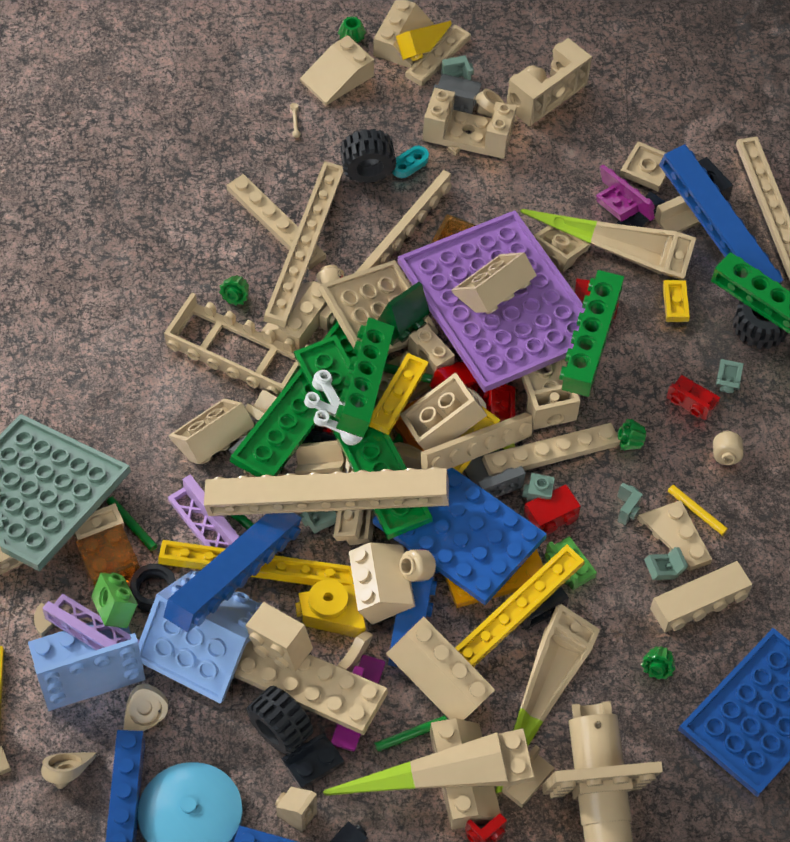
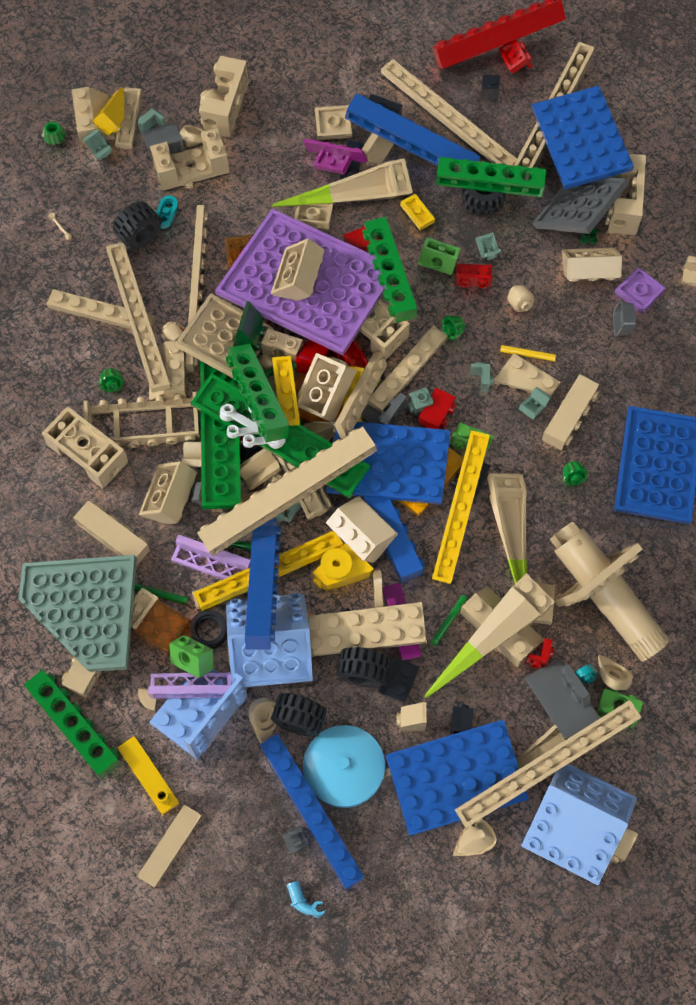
camera: 30 degrees left, 10 degrees up
tan piece [41,752,97,789] -> none
tan brick [245,602,313,672] -> none
tan slope [300,35,374,105] -> none
tan slope [386,616,495,720] -> none
tan head [399,549,436,582] -> none
none -> tan plate [42,406,128,489]
none -> tan brick [73,500,150,567]
none -> sand green bracket [83,129,113,161]
none -> black tyre [271,693,327,737]
none -> bright green brick [418,237,461,275]

